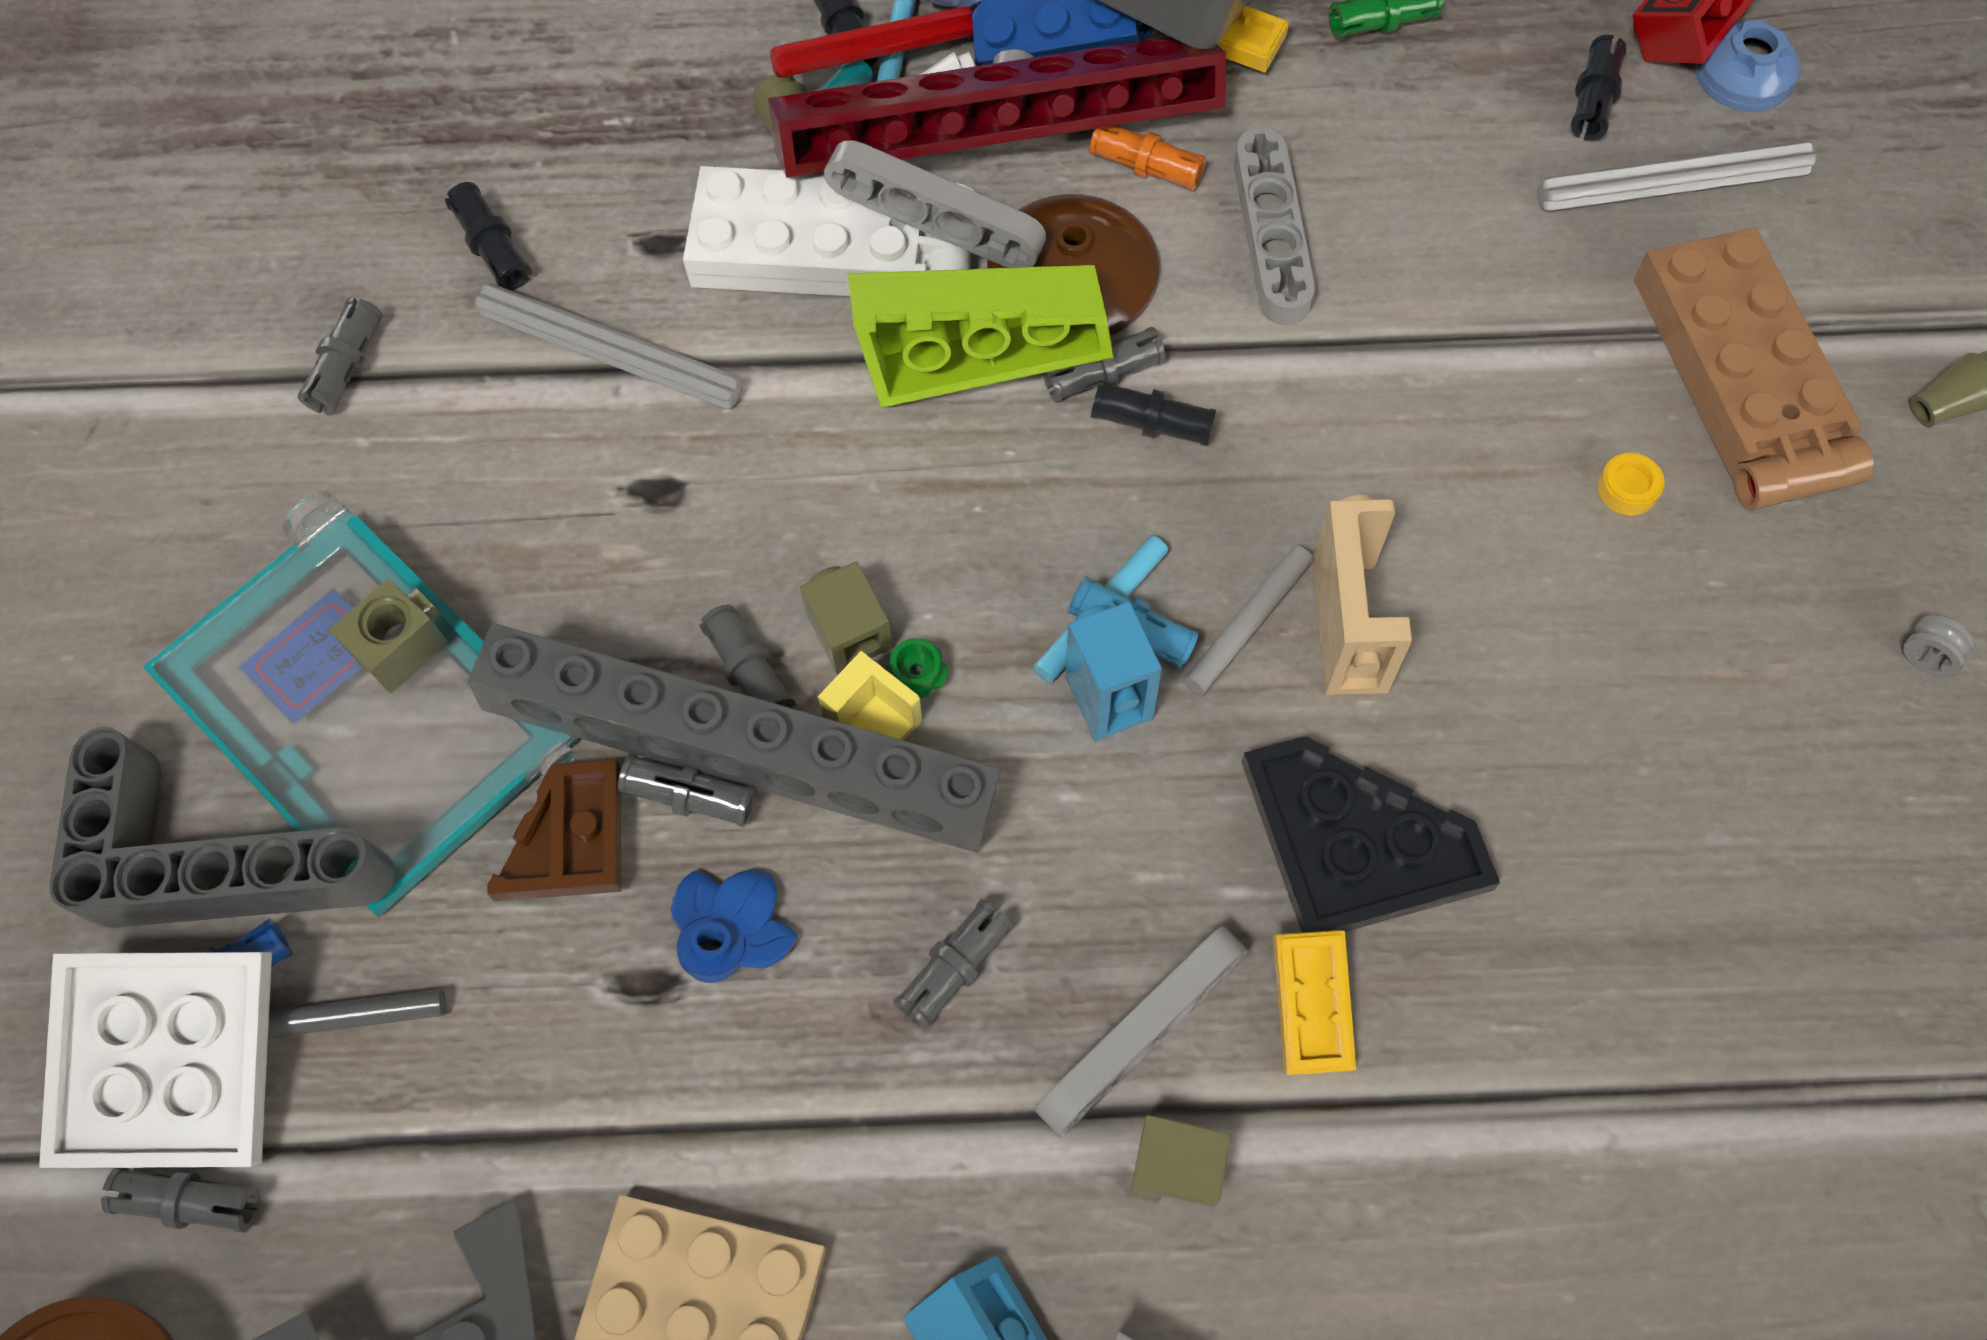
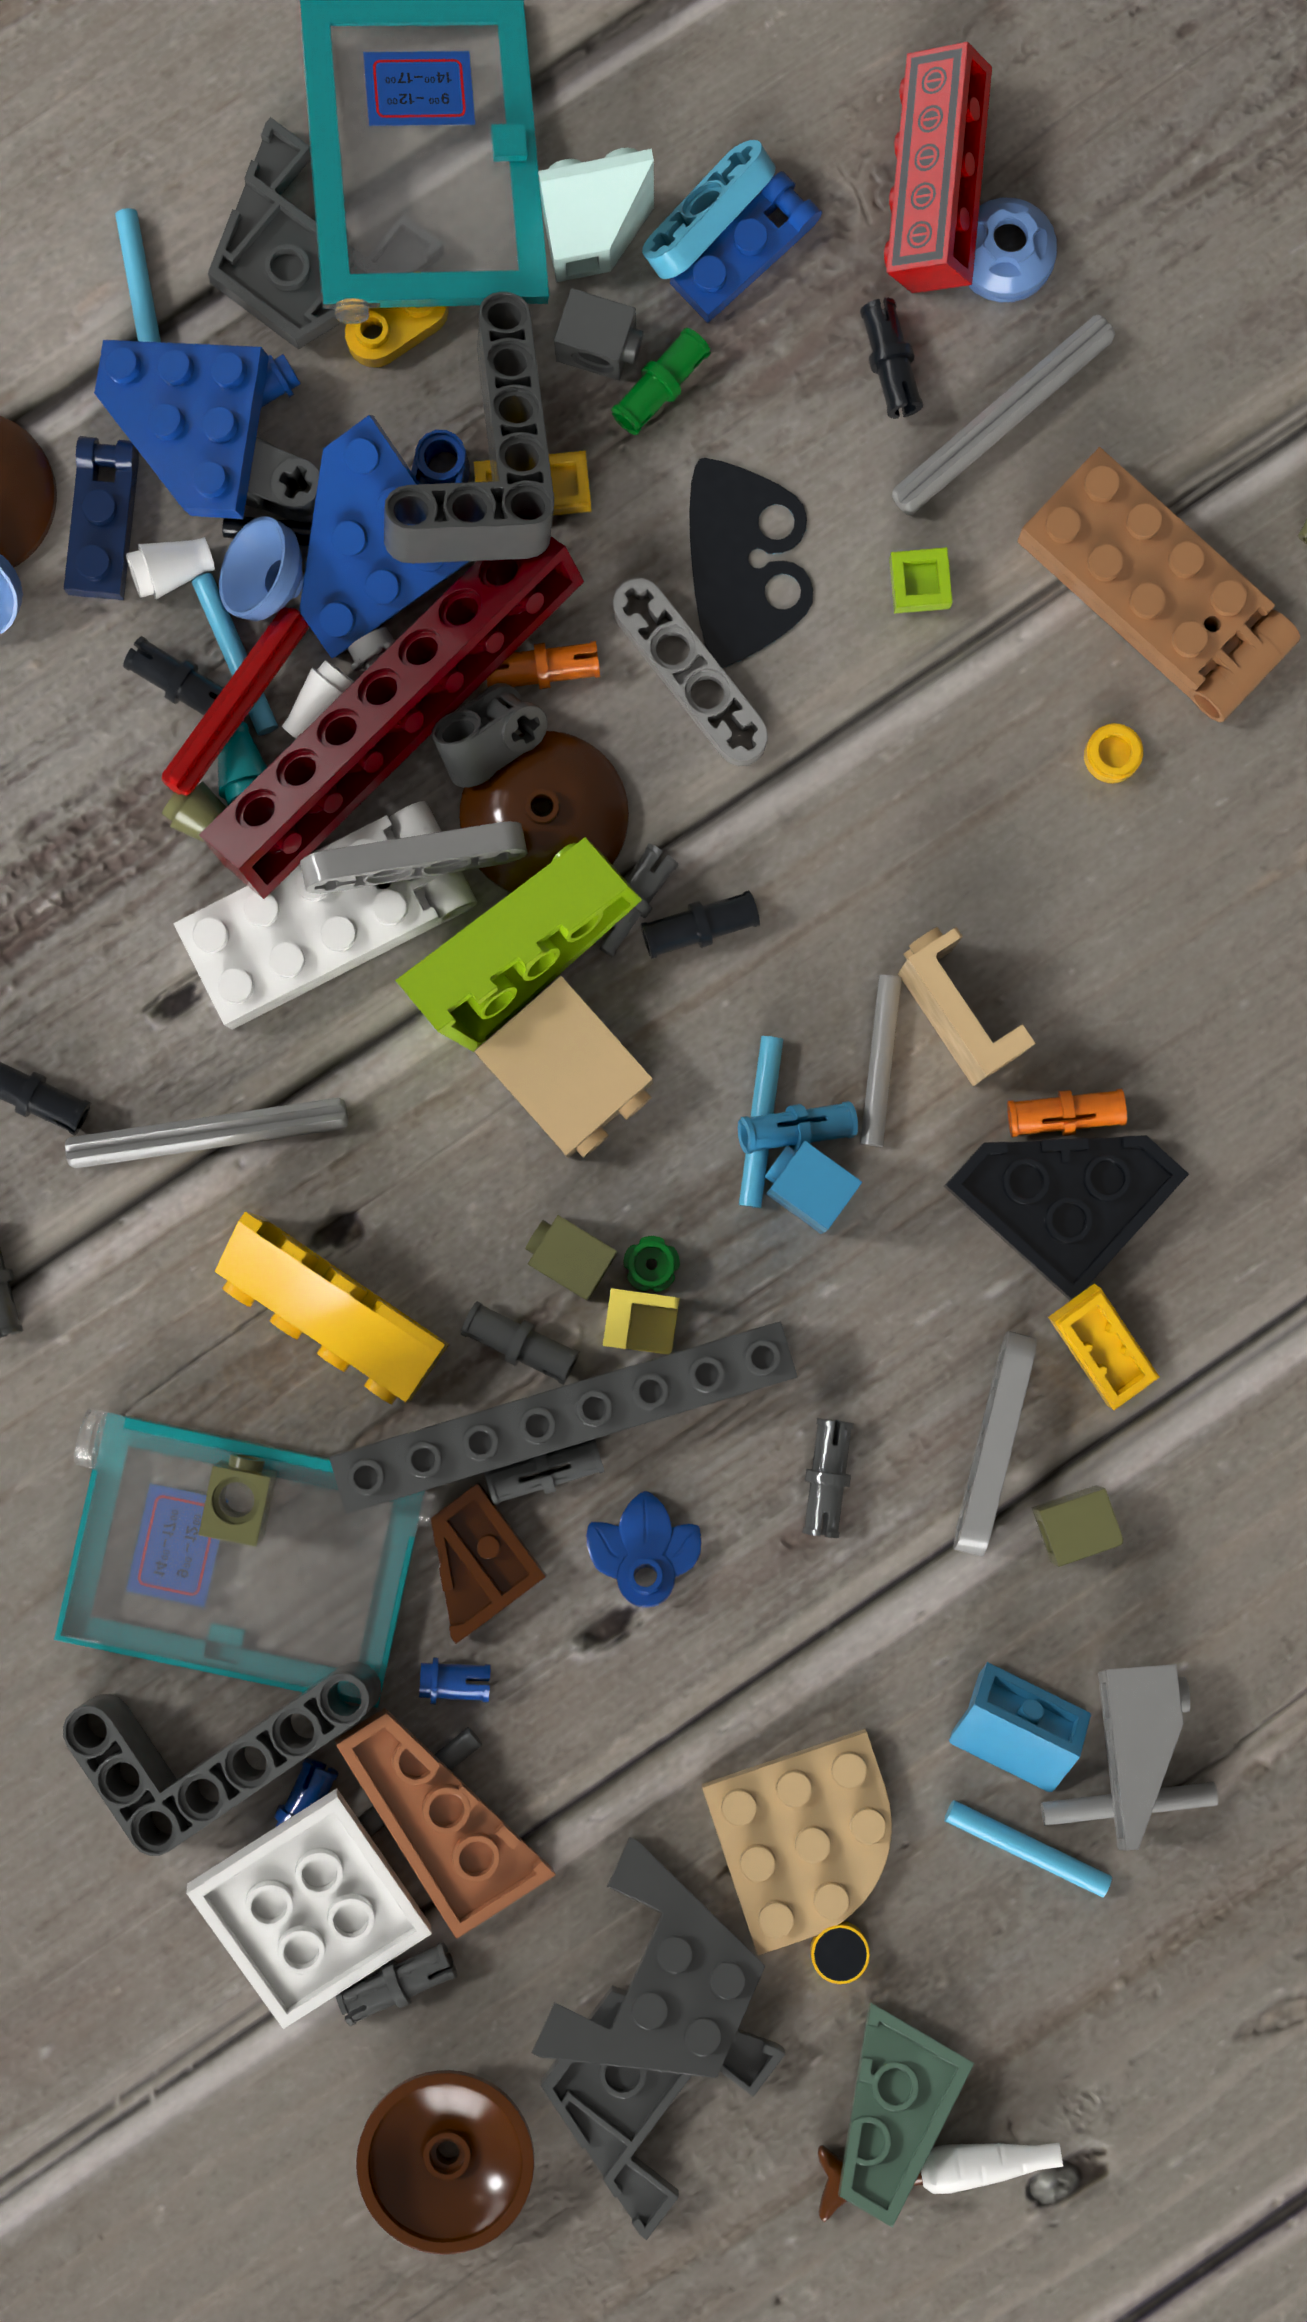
camera: 30 degrees left, 20 degrees up
none -> yellow wedge [214,1212,450,1405]
none -> nougat wing [334,1708,556,1939]
none -> blue pin [419,1657,491,1705]
none -> dark grey piece [432,683,548,787]
none -> tan panel [474,976,653,1158]
none -> black piece [689,458,813,668]
none -> lime plate [889,547,953,614]
none -> orange pin [1007,1088,1127,1138]

